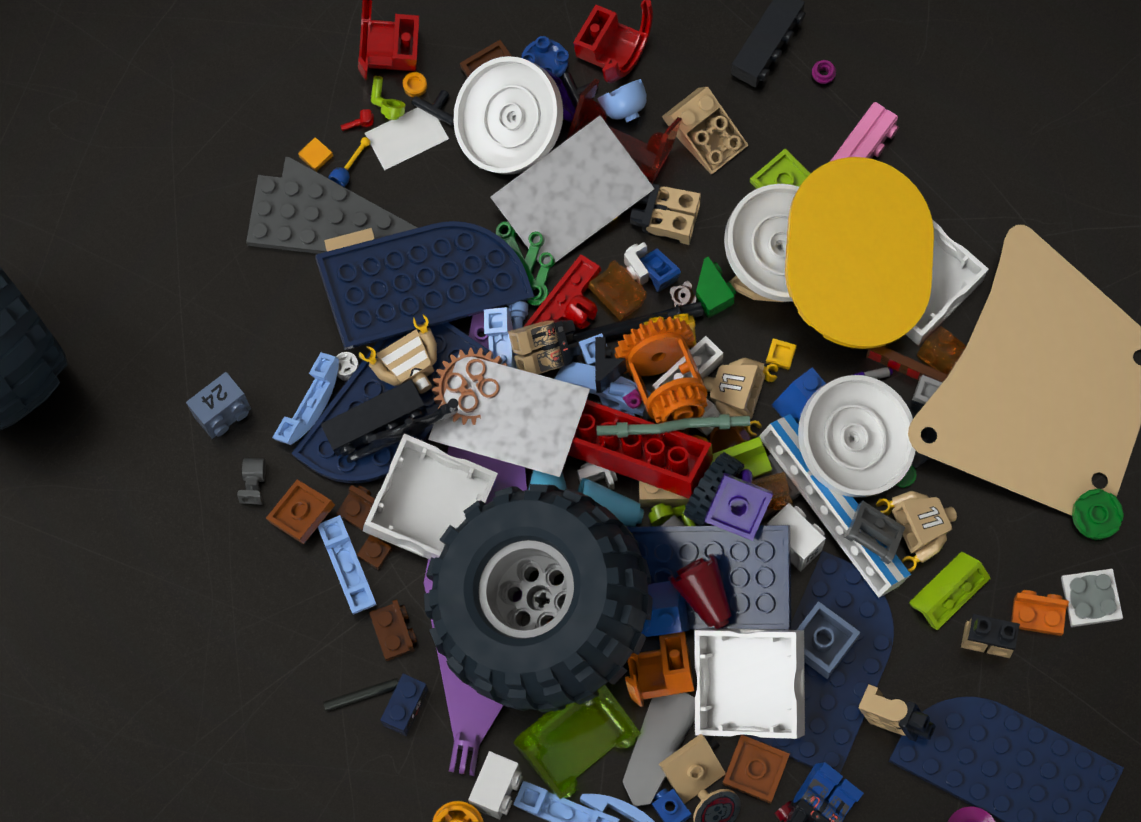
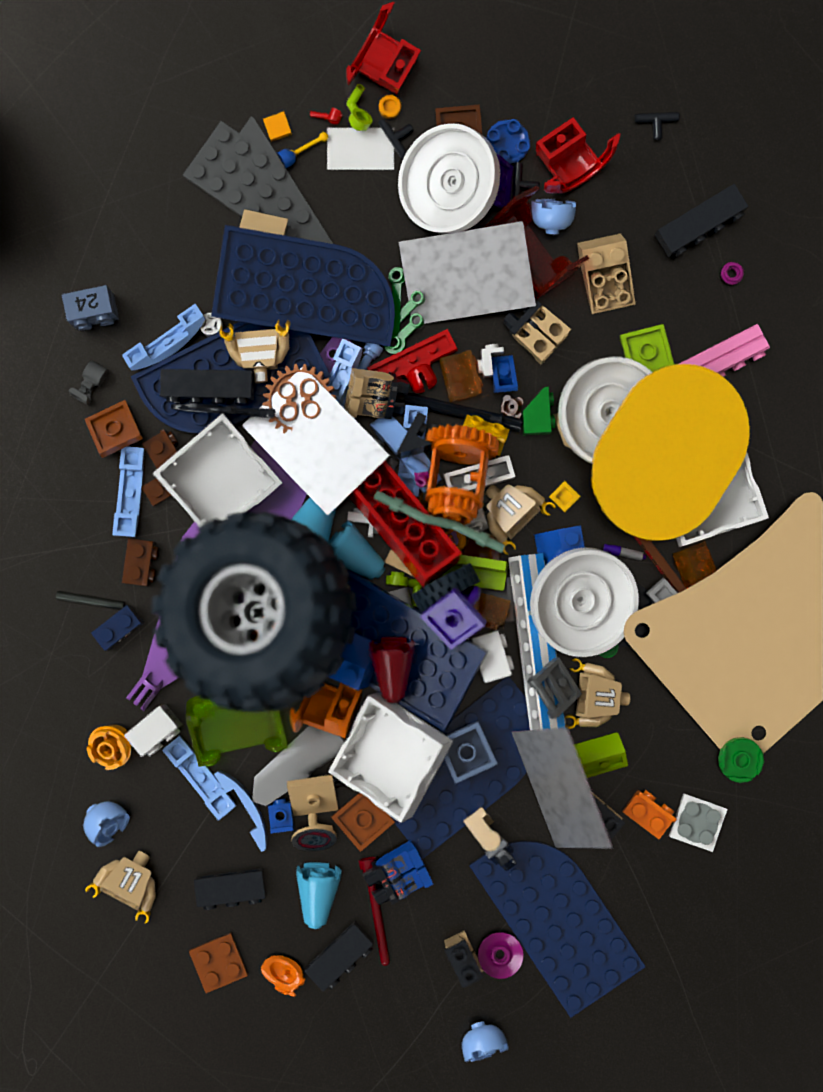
camera: 20 degrees right, 15 degrees up
none -> flat silver sticker [512,727,612,848]

